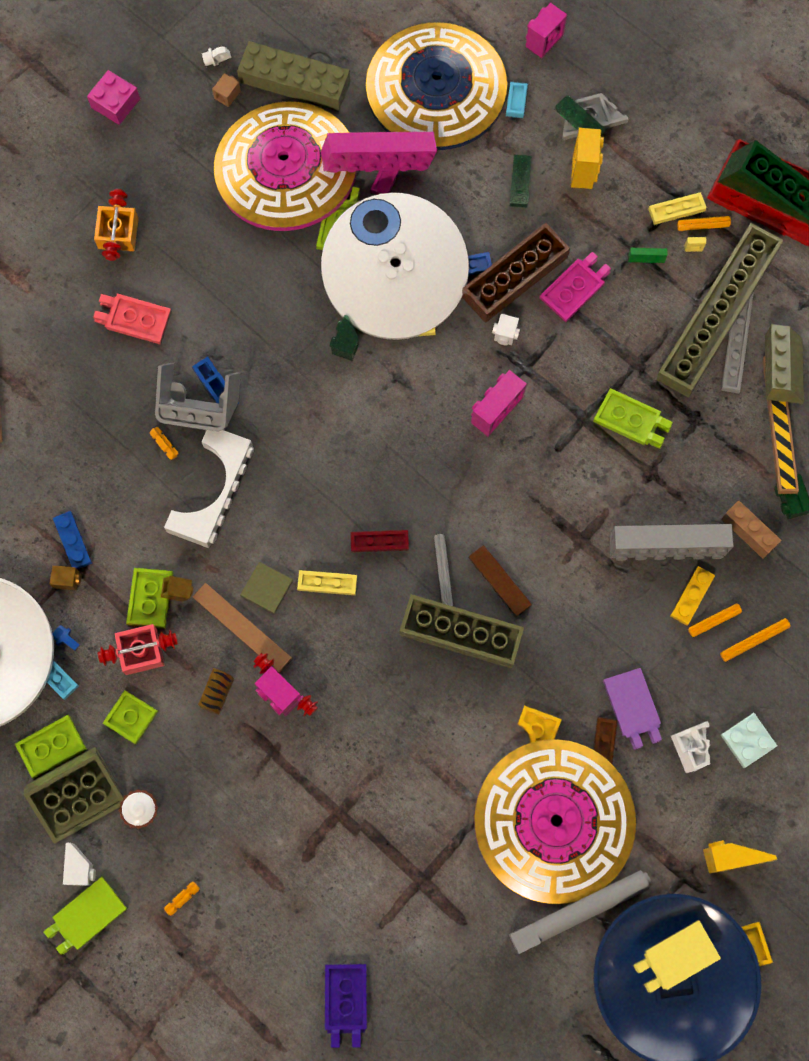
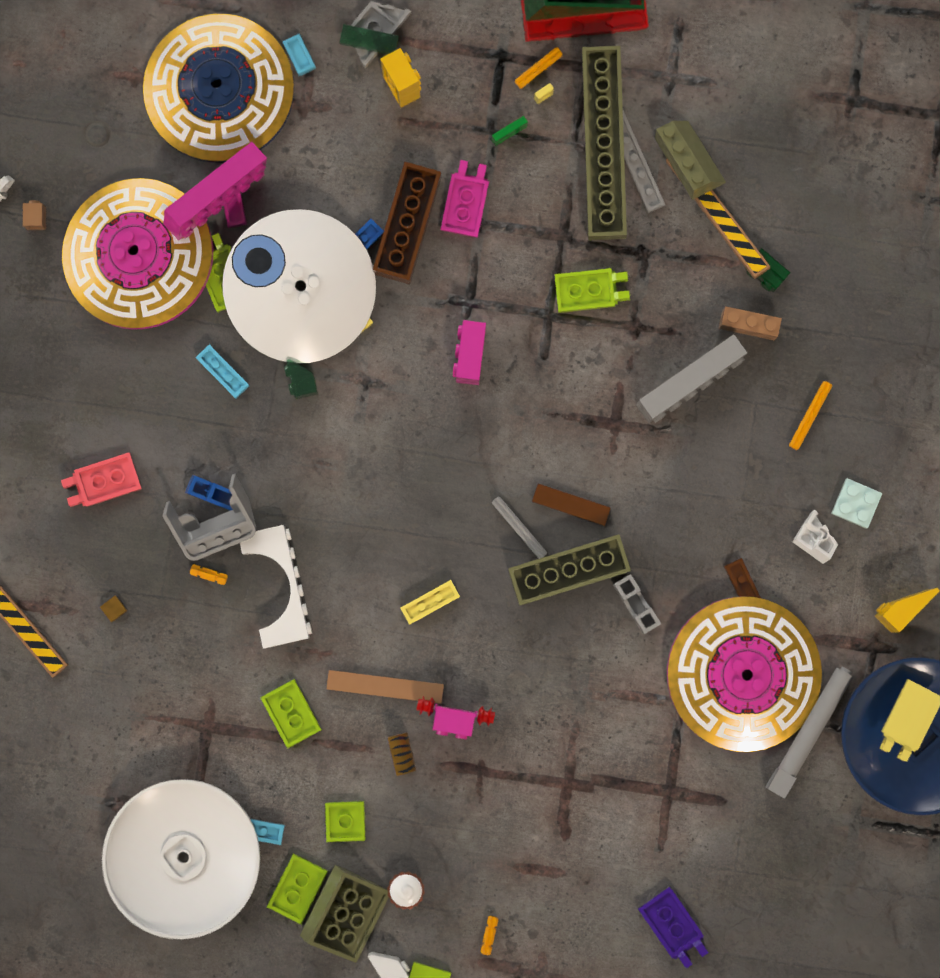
camera: 35 degrees left, 10 degrees up
pearl gold brick [50,565,81,591] -> none
blue plate [53,511,92,570] -> none
blue piece [53,625,80,651] -> none
light orange brick [94,189,138,261] -> none
coral brick [98,624,178,675] -> none
pearl gold brick [161,576,193,602] -> none
olive brick [237,41,350,111] -> none
olive tile [240,562,293,614] -> none
dark red plate [350,530,409,553] -> none
white brick [492,314,520,345] -> none
clear green plate [509,154,532,208] -> none
yellow tile [517,705,562,743] -> none
medium lavender tile [603,668,662,750] -> none
light yellow plate [648,192,706,225] -> none
yellow plate [670,566,715,626] -> none
light orange axle [688,603,742,637] -> none
none -> pearl gold tile [100,595,128,622]
none -> medium azure plate [195,345,249,399]
none -> light grey arch [613,574,661,634]

